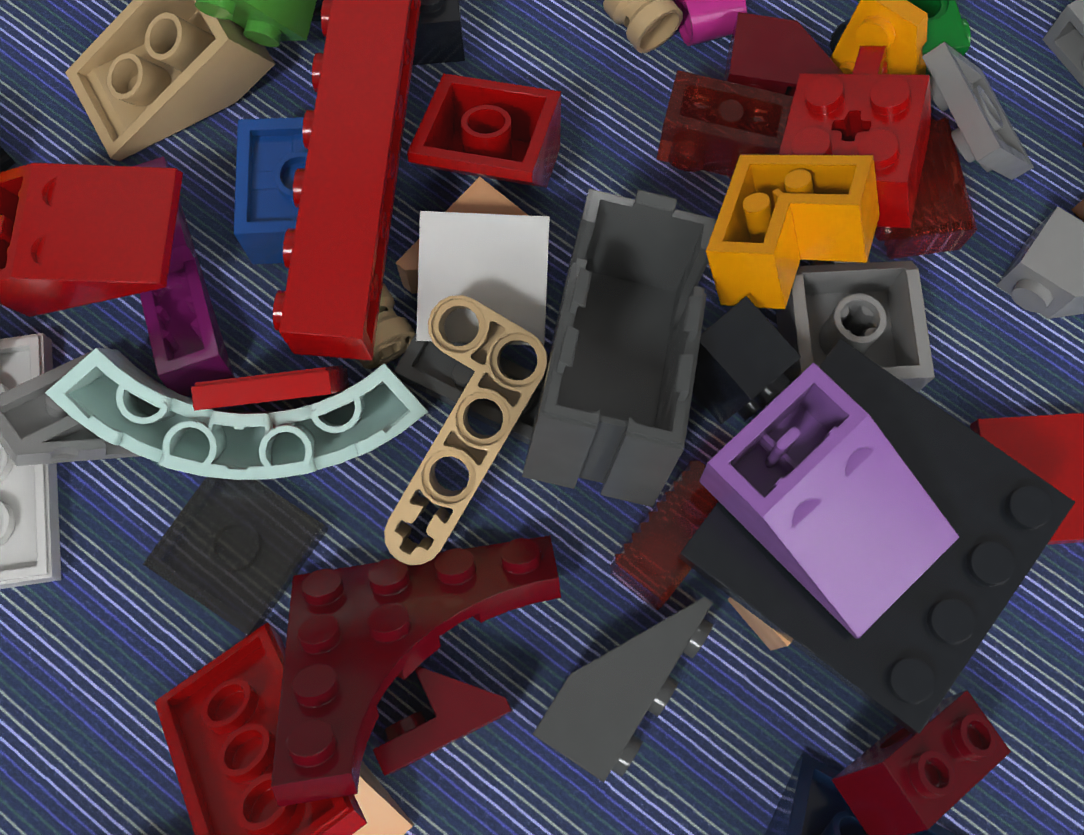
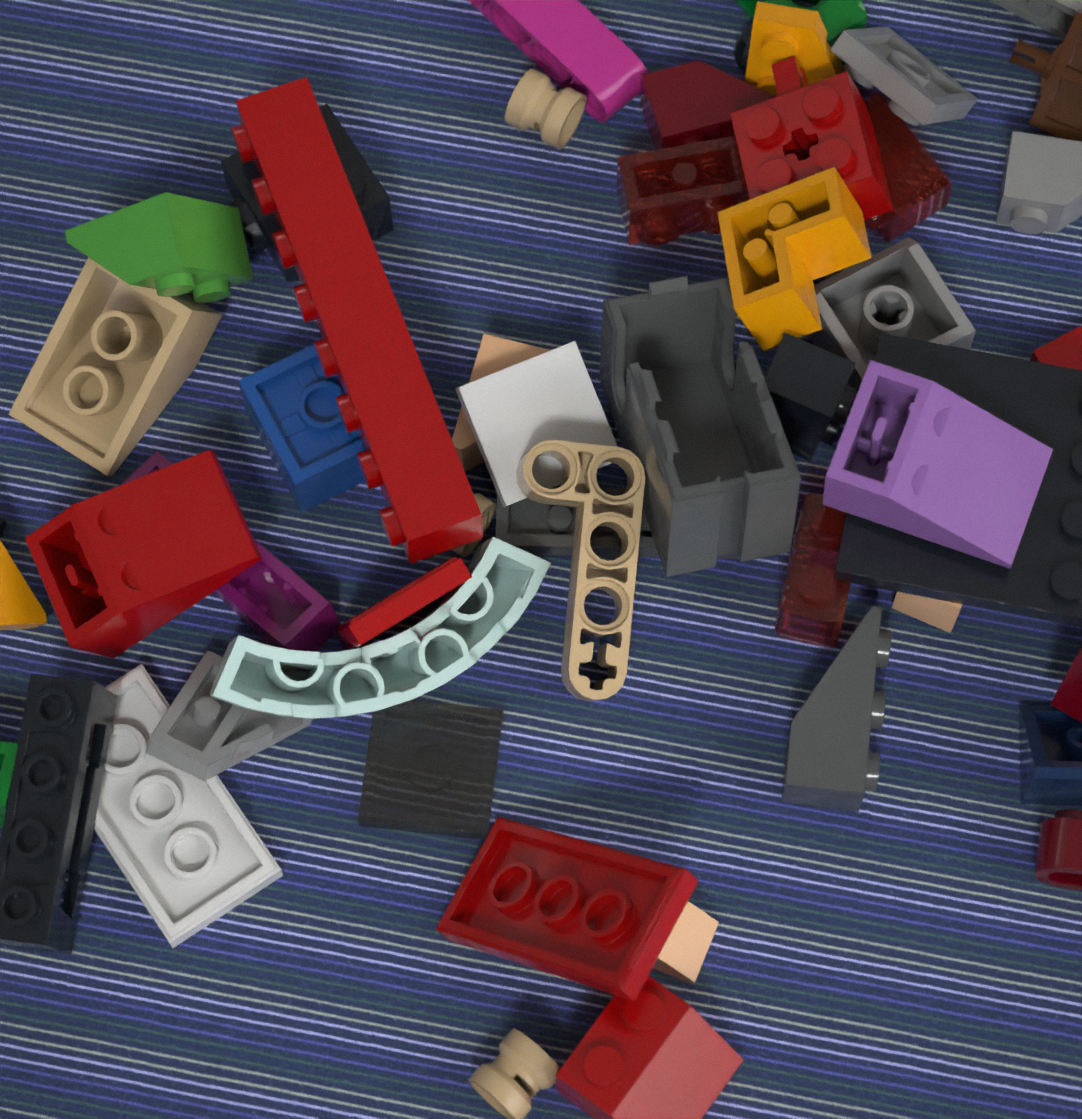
camera: 25 degrees left, 5 degrees down
dark red plate [271,535,561,807] -> none
dark red slope [373,666,513,776] -> none
red slope [407,73,561,188] -> none

